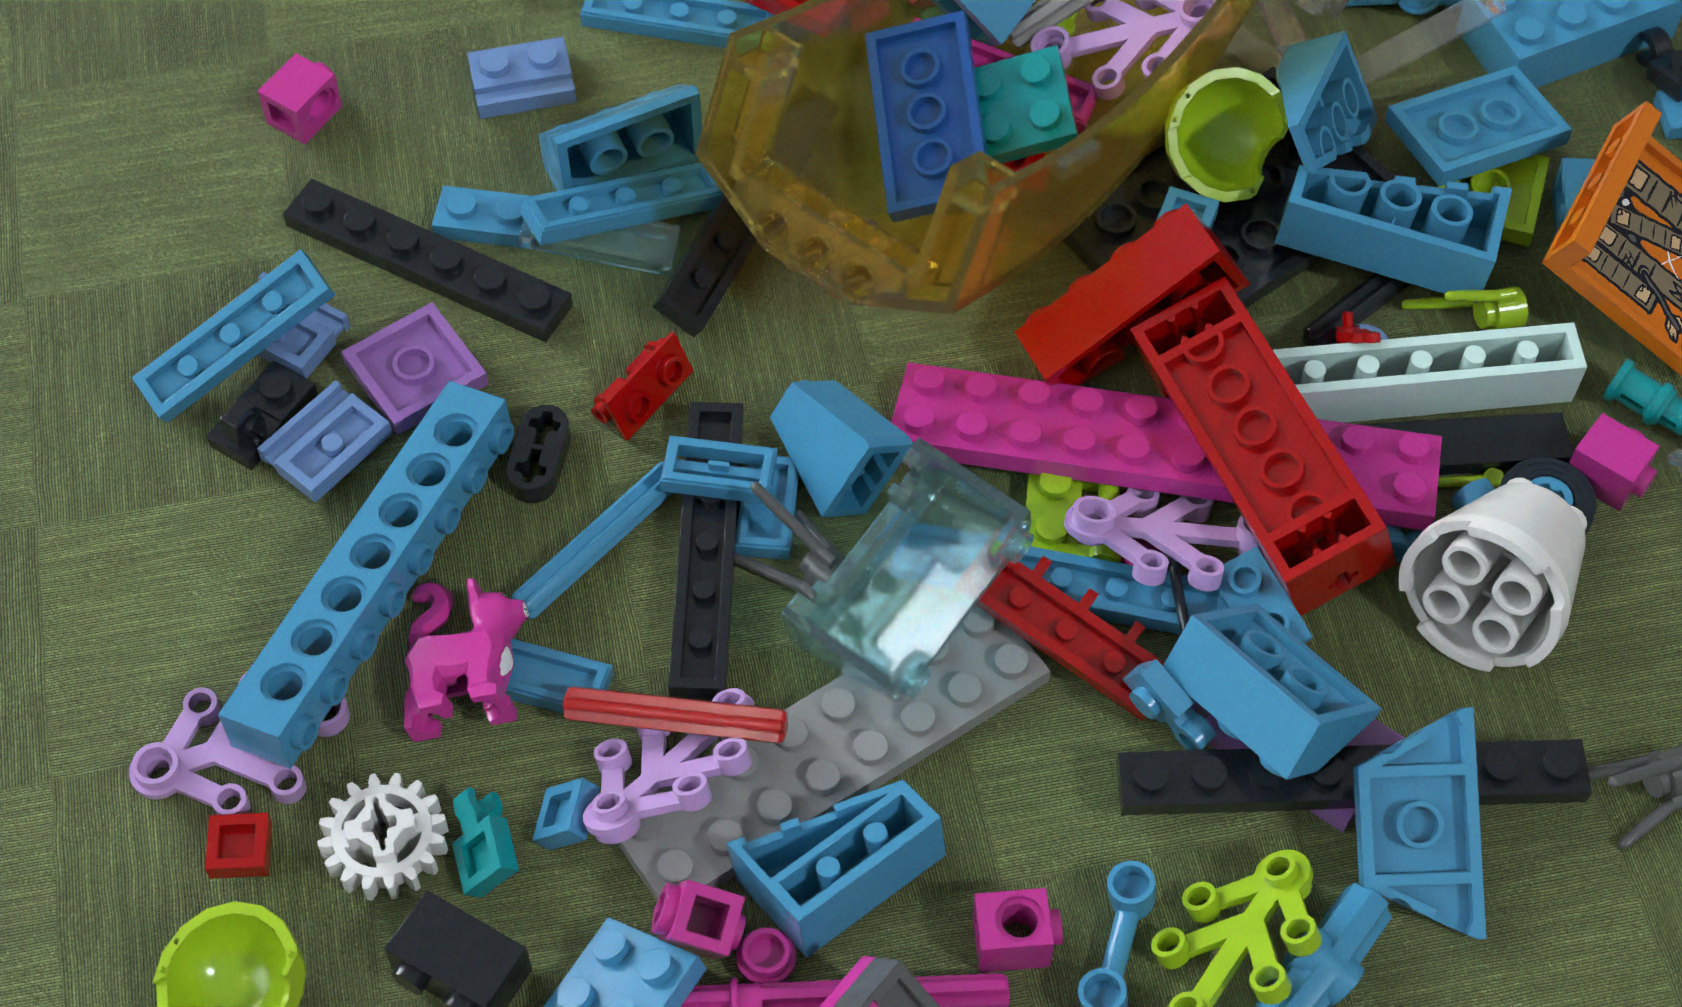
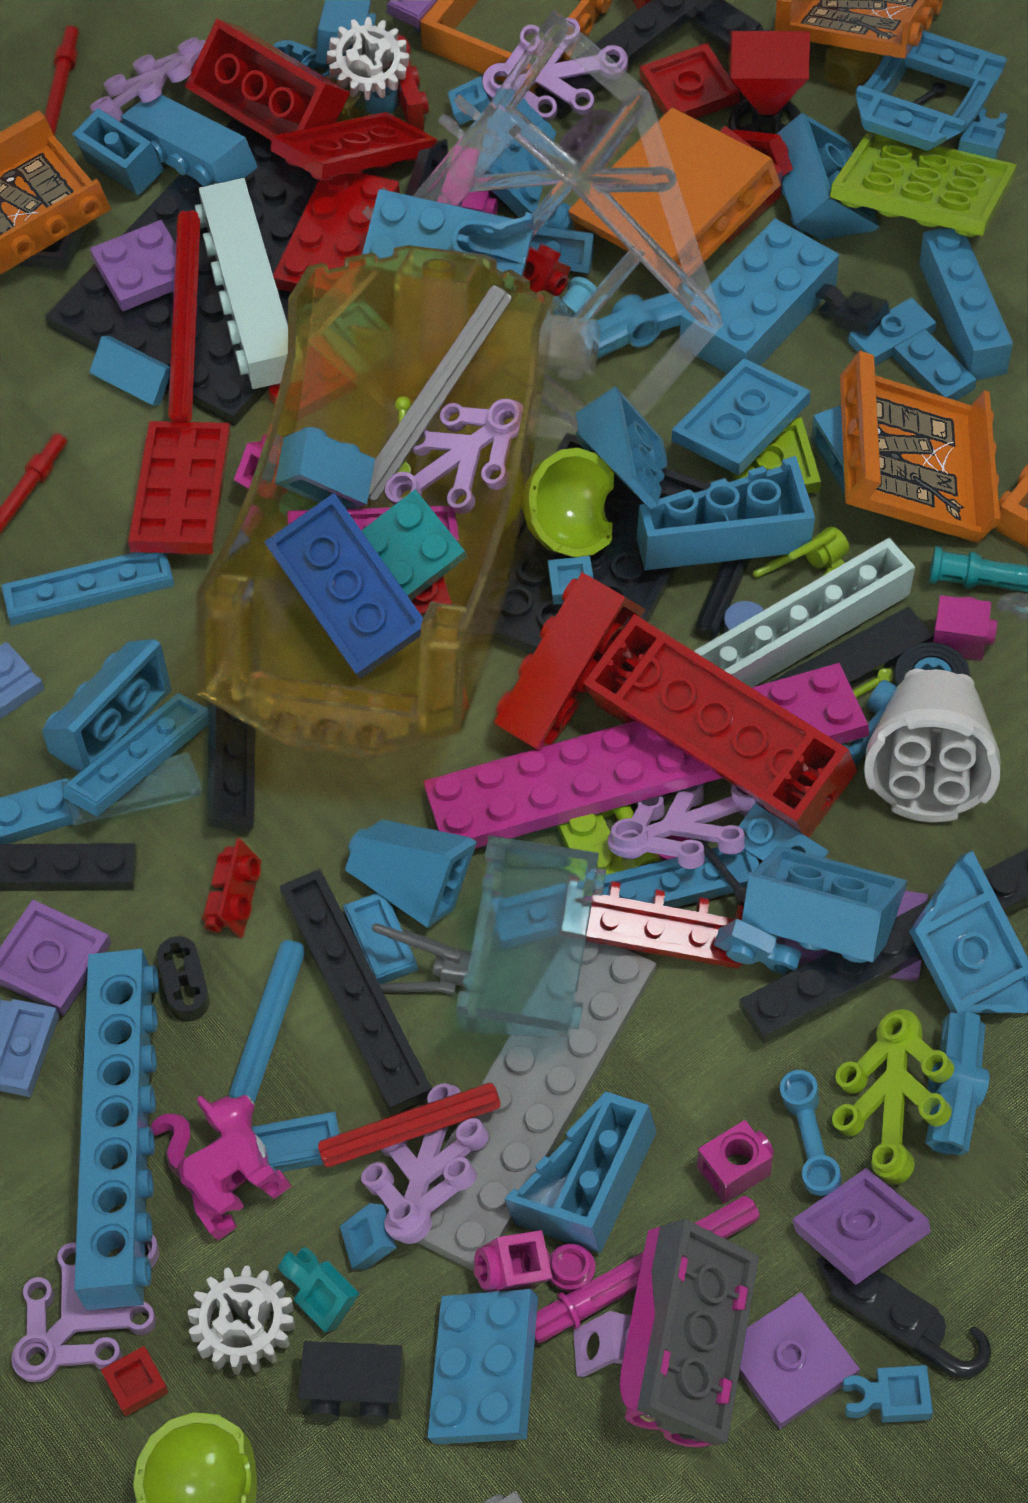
camera: 25 degrees left, 0 degrees up
dark azure tile [660,436,778,504] -> none
red piece [1336,311,1381,344] -> none

